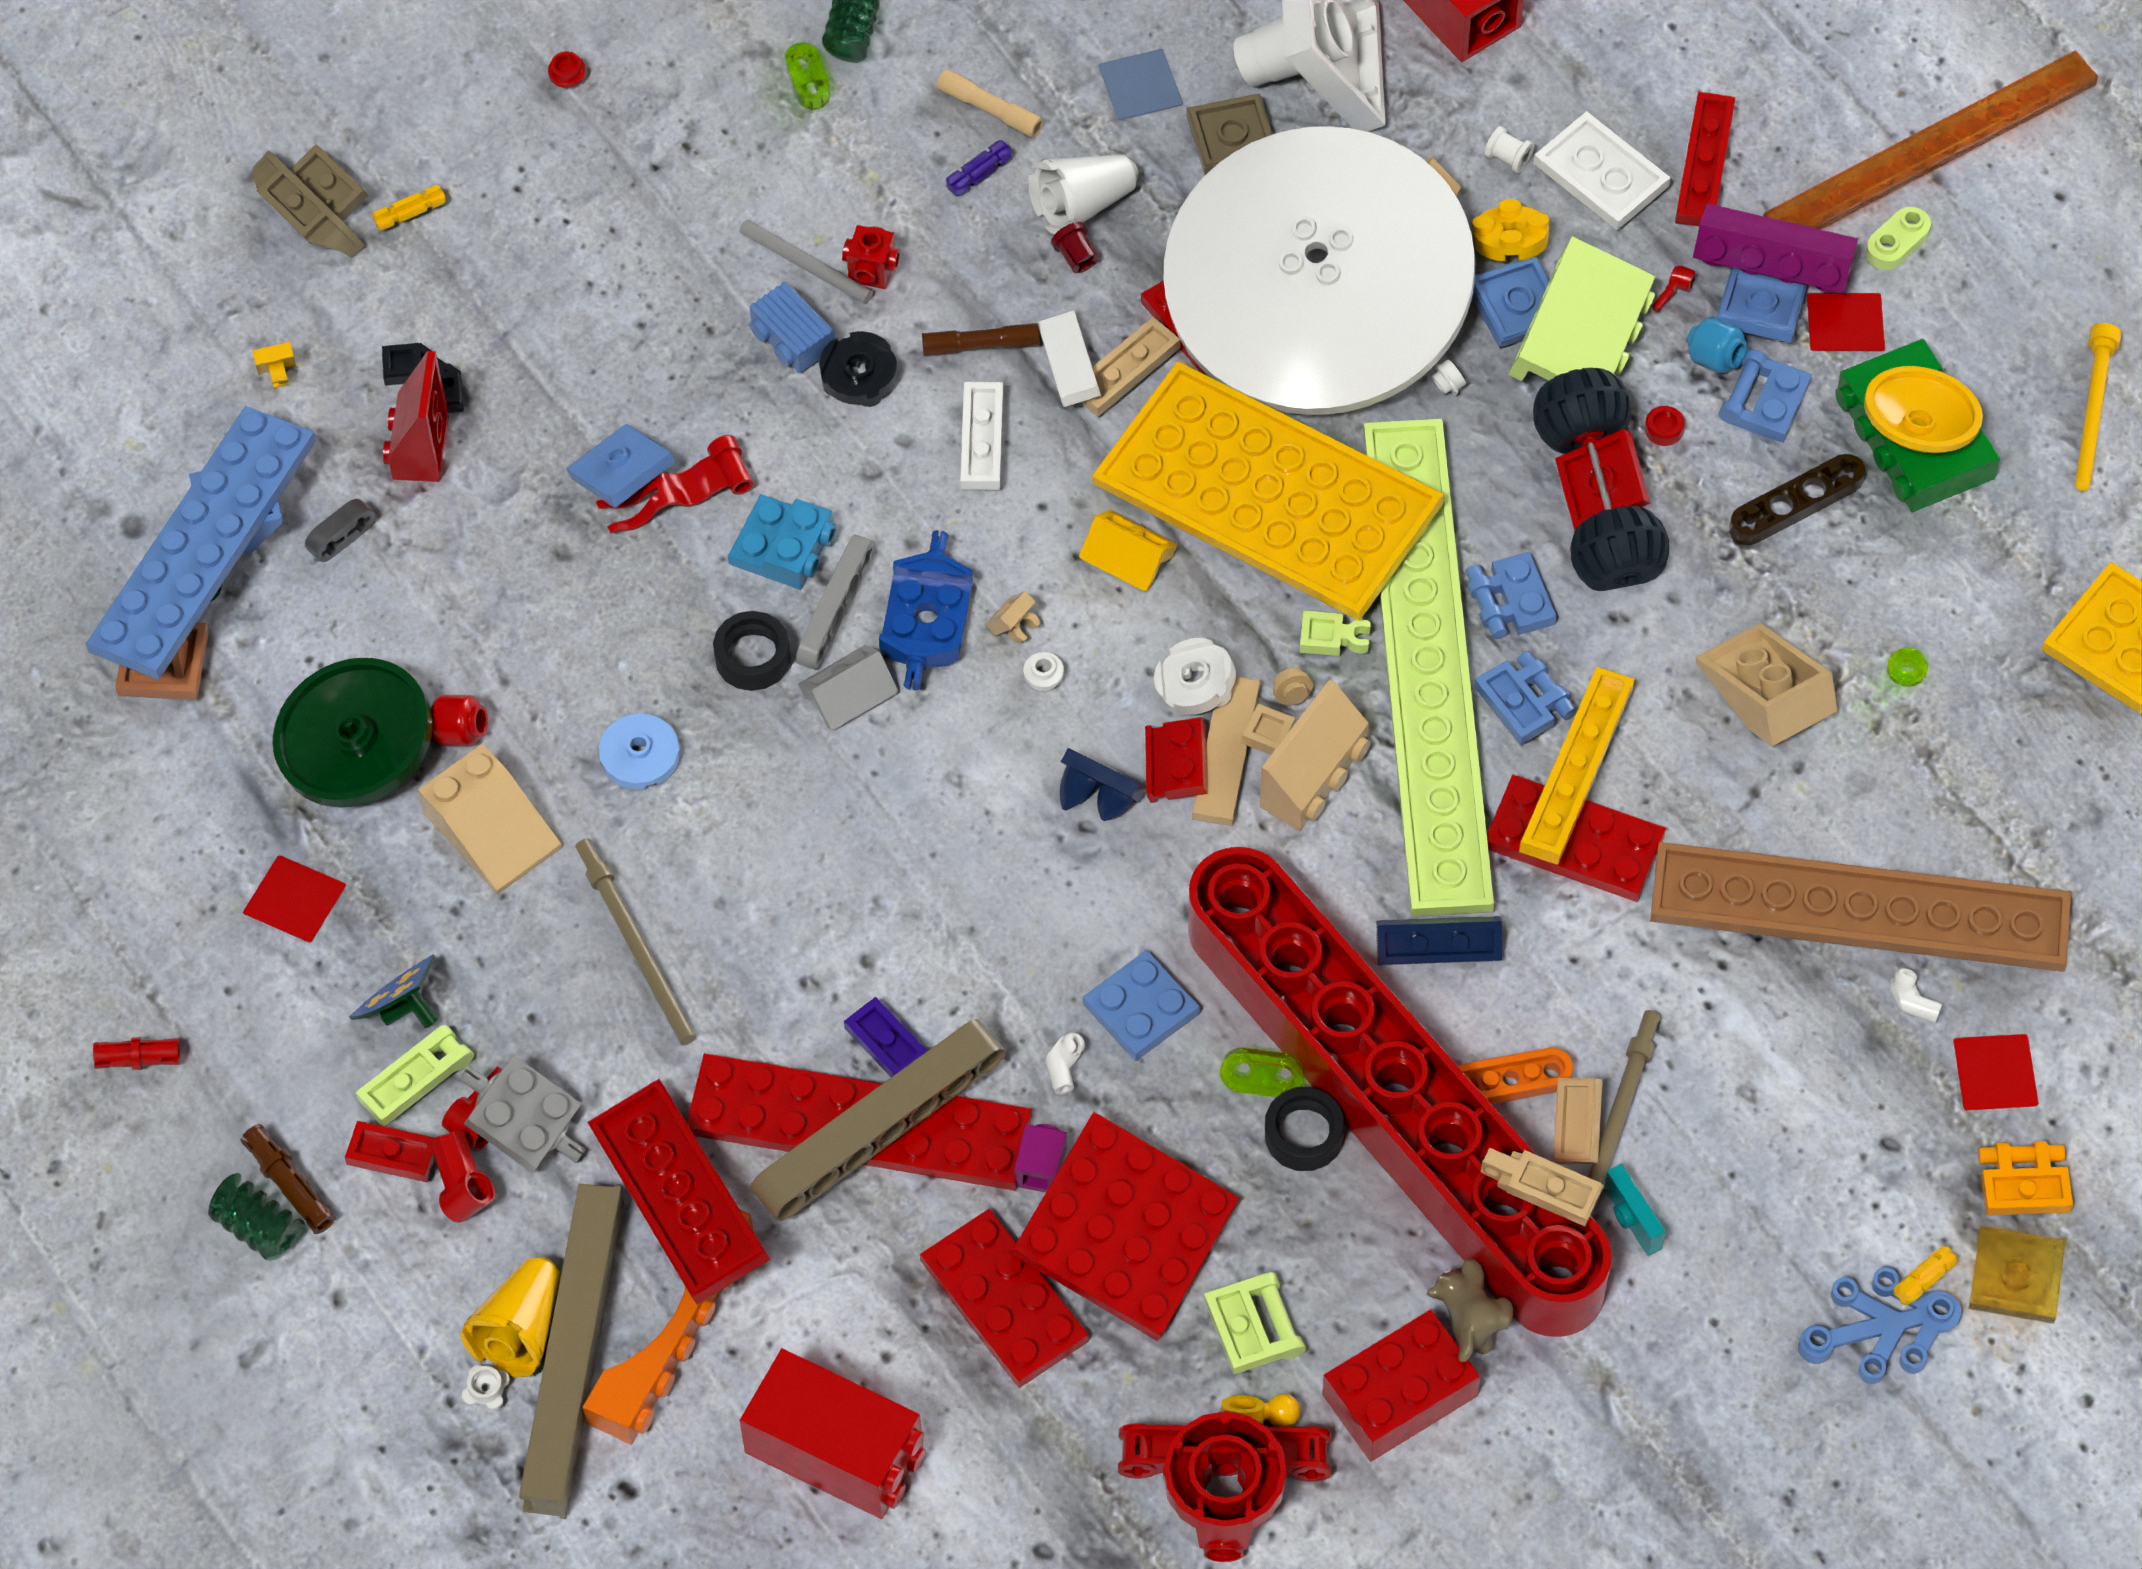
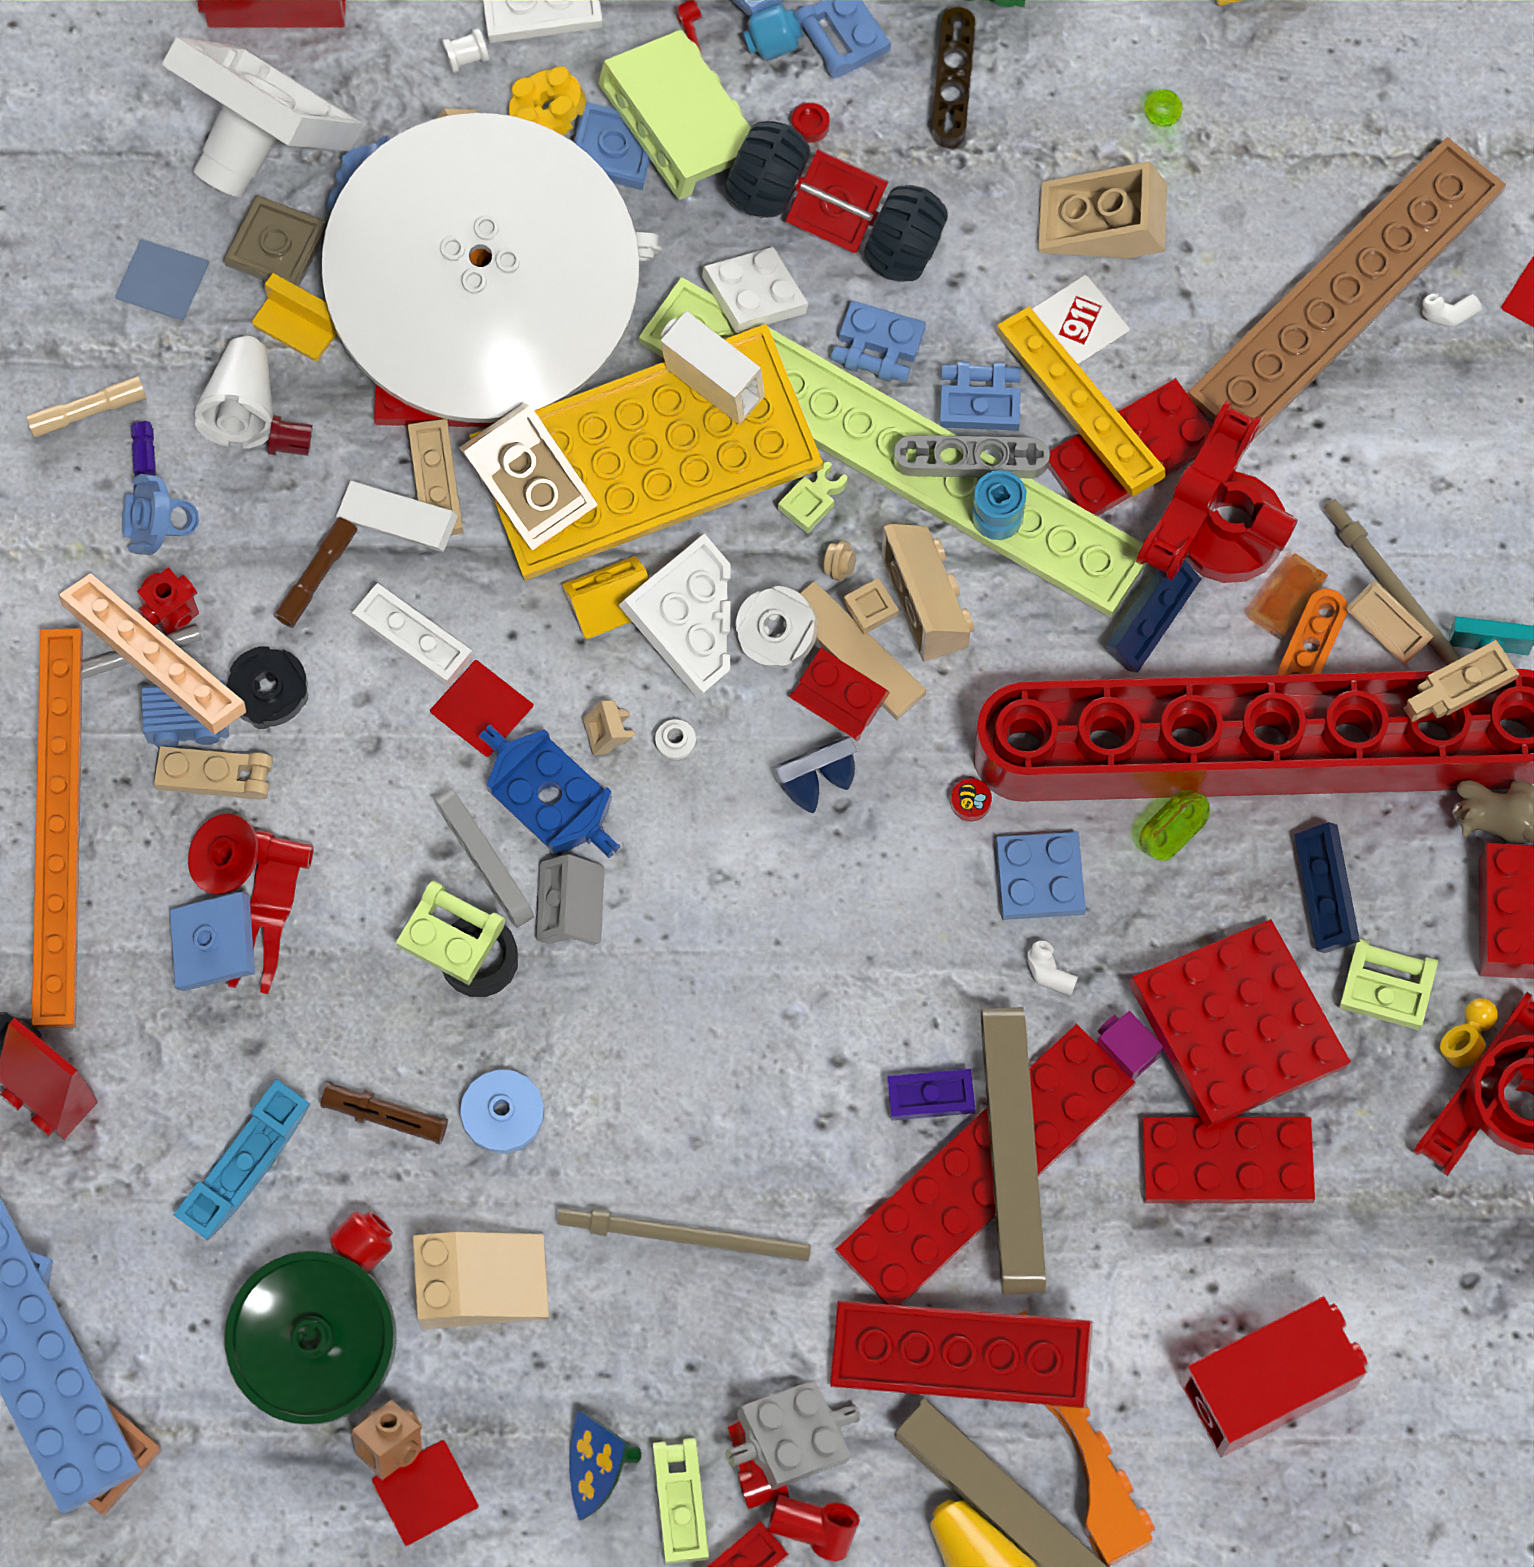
camera: 55 degrees left, 10 degrees up
flat silver beam [305,498,375,562] -> none
dark azure plate [728,494,836,590] -> none
black tyre [1265,1087,1344,1171] -> none
none -> orange plate [32,628,83,1029]
none -> light nougat plate [59,573,246,735]
none -> medium blue tile [122,474,199,555]
none -> tan plate [154,746,273,799]
none -> dark azure slope [174,1079,311,1241]
none -> red dish [188,814,258,895]
none -> yellow panel [252,273,337,362]
none -> reddish brown pin [320,1082,448,1145]
none -> medium nougat brick [352,1400,422,1480]
none -> yellowish green plate [396,880,506,985]
none -> red sticker [430,660,534,757]
none -> slope [459,402,598,550]
none -> white plate [619,533,730,698]
none -> white brick [660,311,765,425]
none -> white plate [702,247,808,334]
none -> light grey beam [893,435,1050,479]
none -> red tile [951,778,992,822]
none -> dark azure wheel [972,470,1027,540]
none -> white sticker [1032,275,1130,364]
none -> red piece [1136,401,1298,583]
none -> clear orange plate [1248,553,1328,641]
none -> dark blue plate [1294,822,1360,953]

